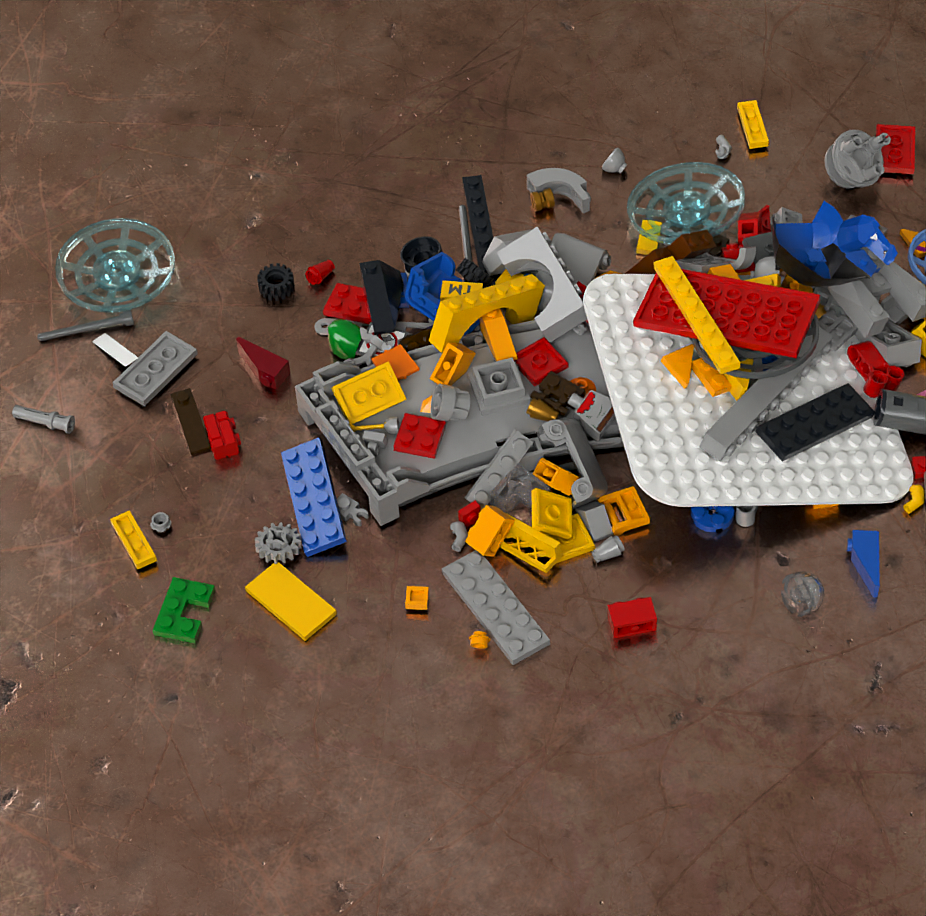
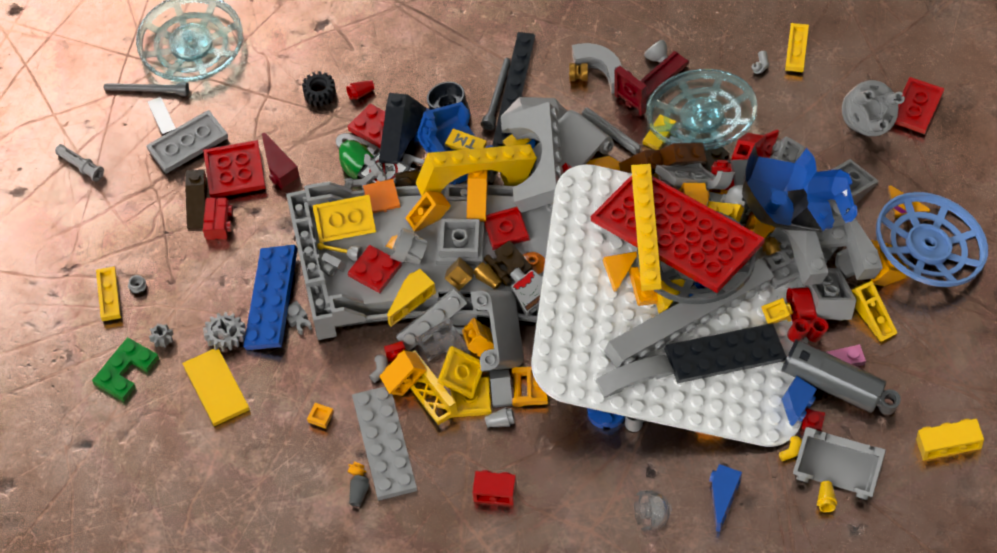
camera: 20 degrees right, 5 degrees up
black tyre [456,257,494,288] -> none
none -> light grey gear [149,323,174,348]
none -> red plate [203,140,266,198]
none -> dark grey cone [349,475,370,507]
none -> yellow slope [387,268,436,327]
none -> pearl gold panel [445,257,474,291]
none -> light grey axle [582,107,641,154]
none -> light grey slope [595,355,674,398]
none -> dark red bracket [614,51,689,116]
none -> yellow bracket [761,298,793,324]
none -> blue slope [782,376,817,426]

